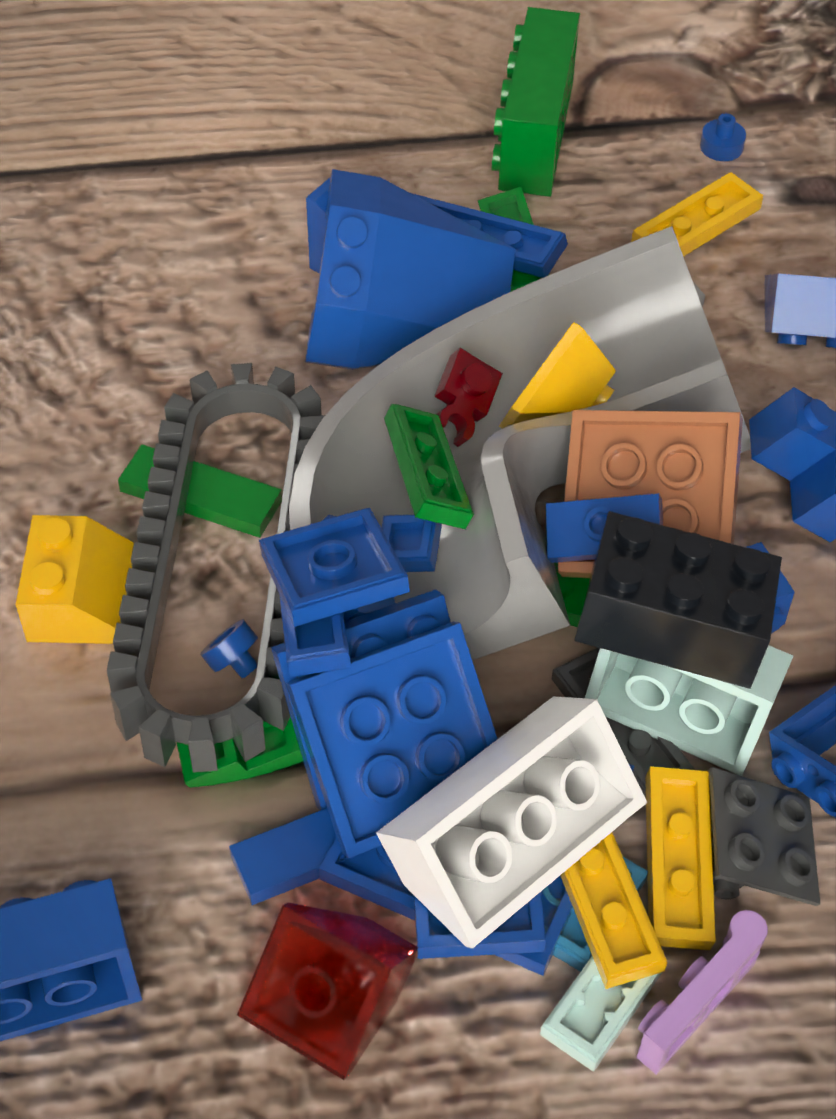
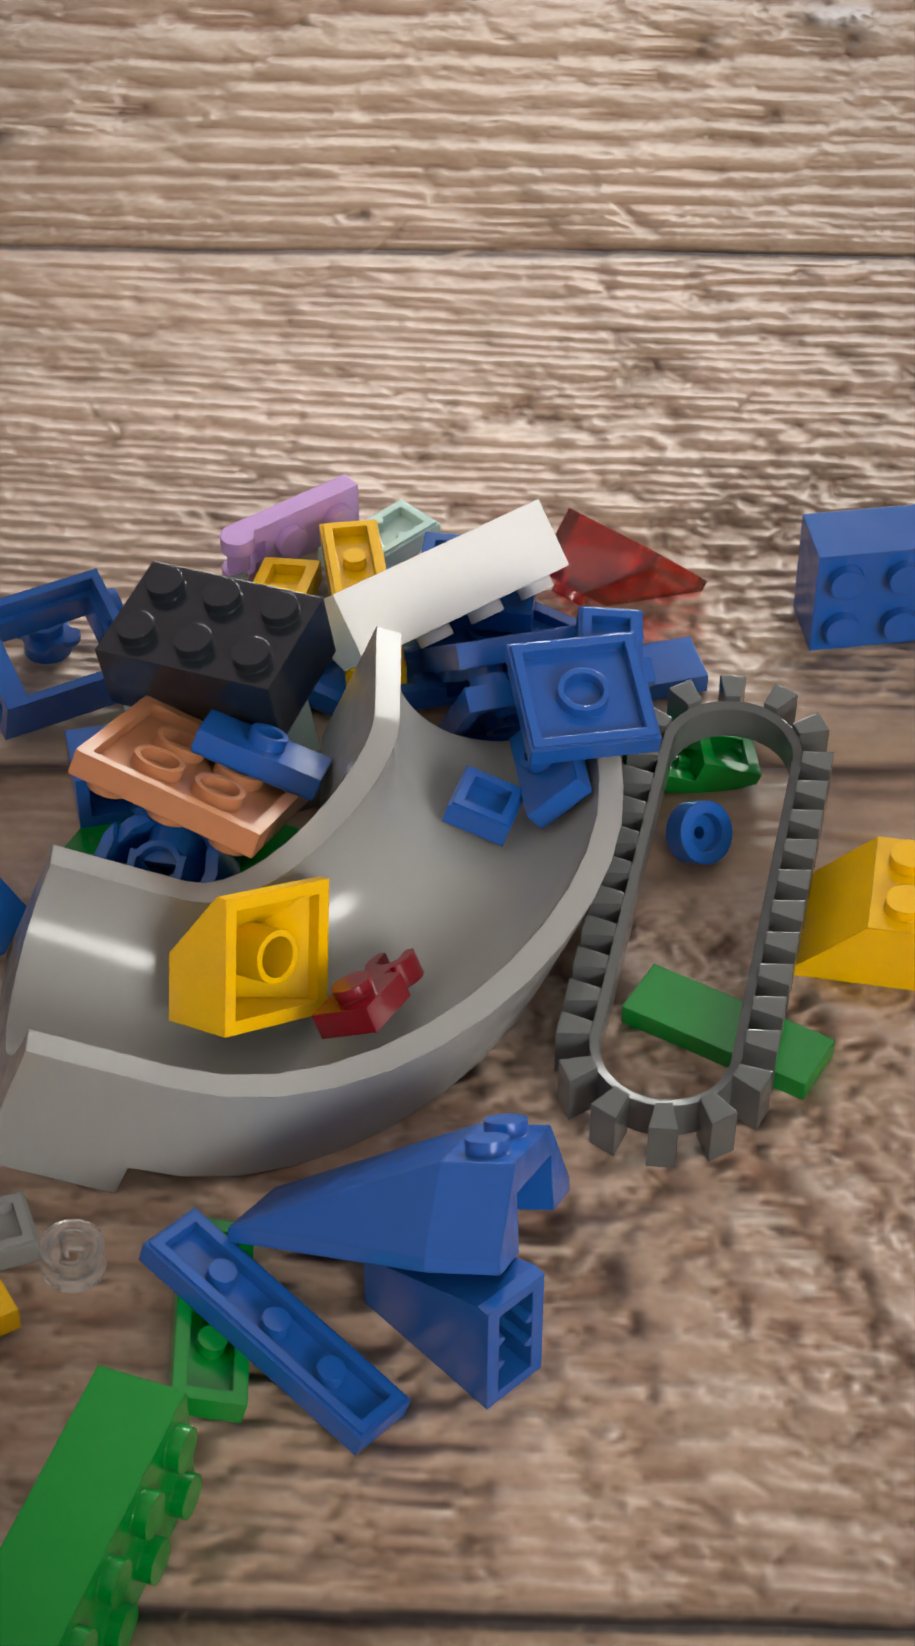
camera: 170 degrees left, 10 degrees down
green tile [384,404,474,529] -> none

